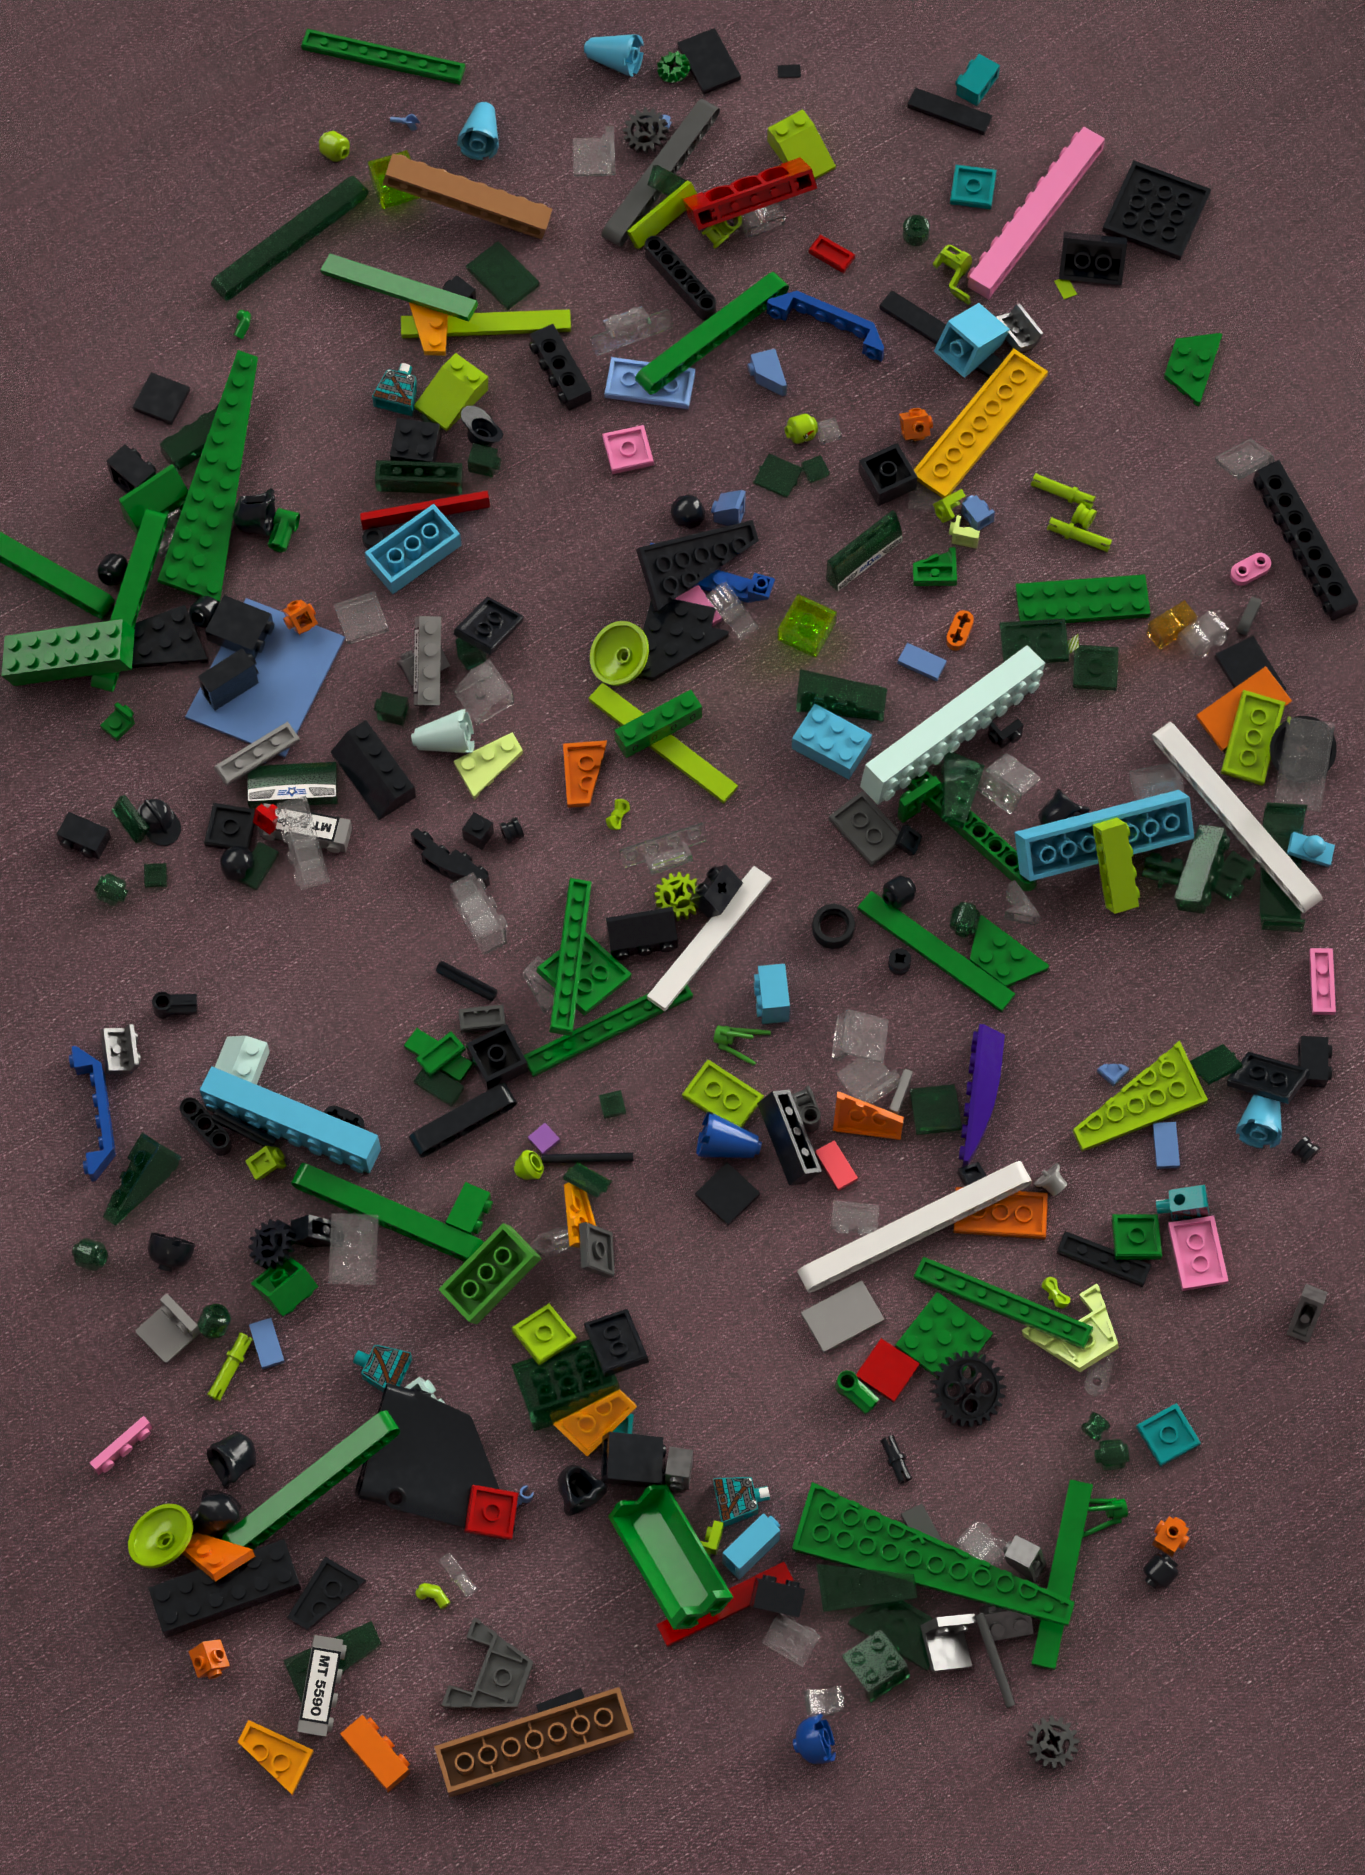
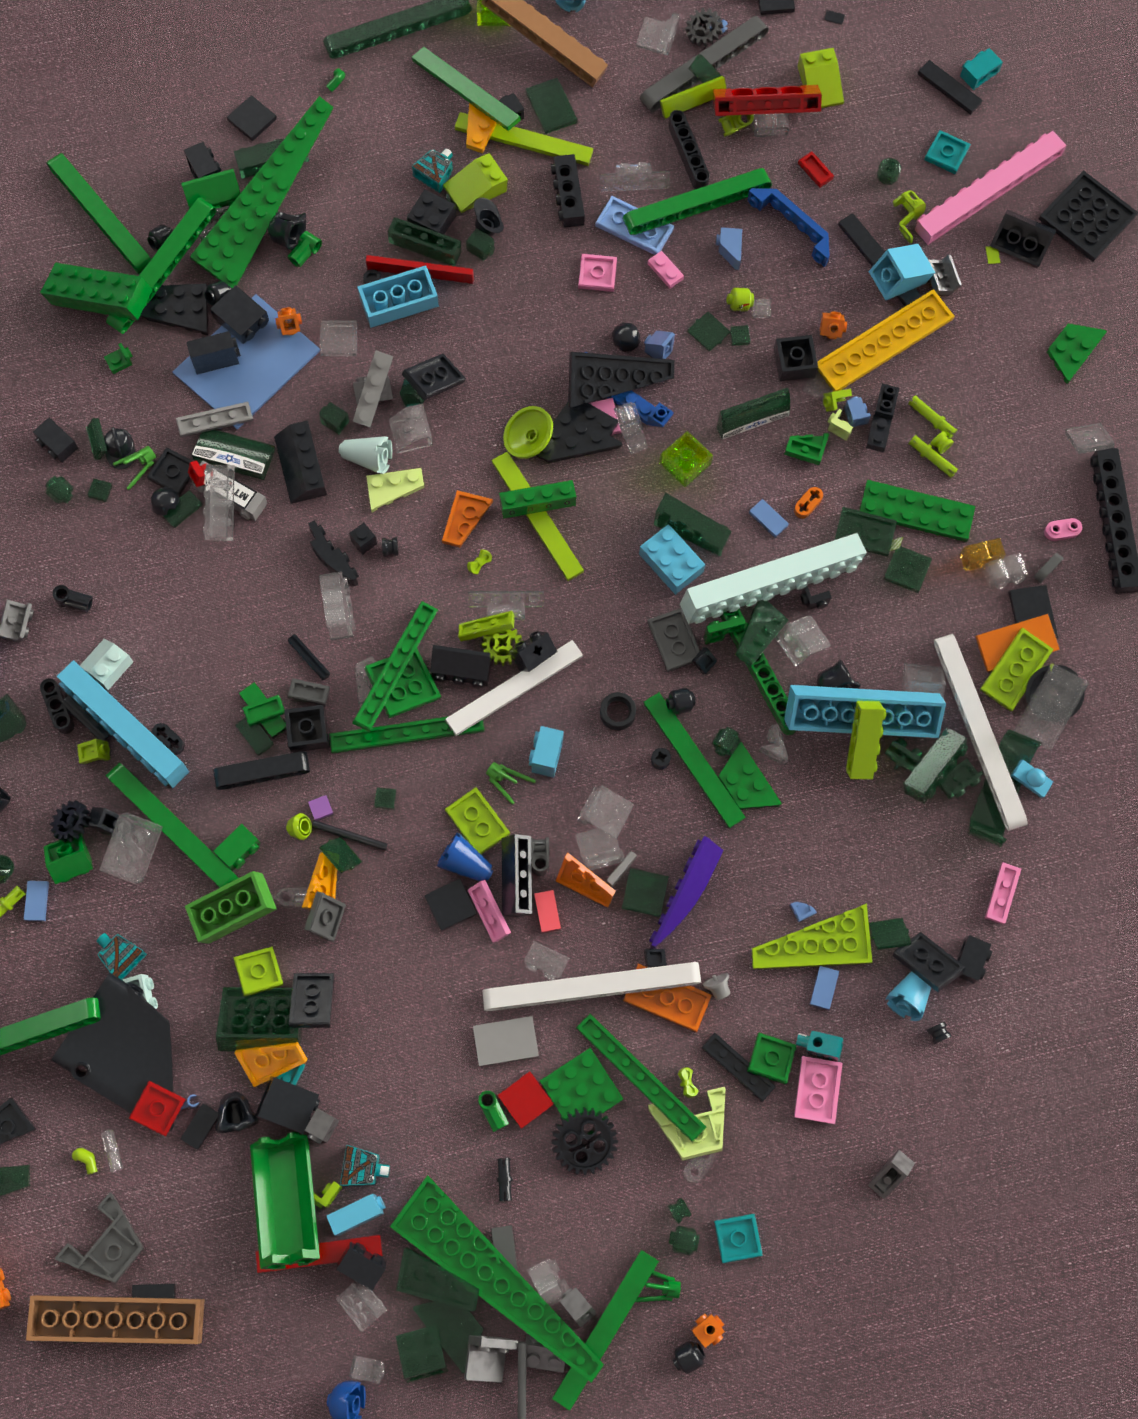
camera: 15 degrees right, 5 degrees up
none -> bright green plant [113,446,156,490]
none -> black tile [180,1103,218,1150]
none -> lime tile [458,611,515,642]
none -> bright pink plate [468,880,511,943]
none -> bright pink plate [647,251,684,289]
none -> black slope [866,383,900,453]

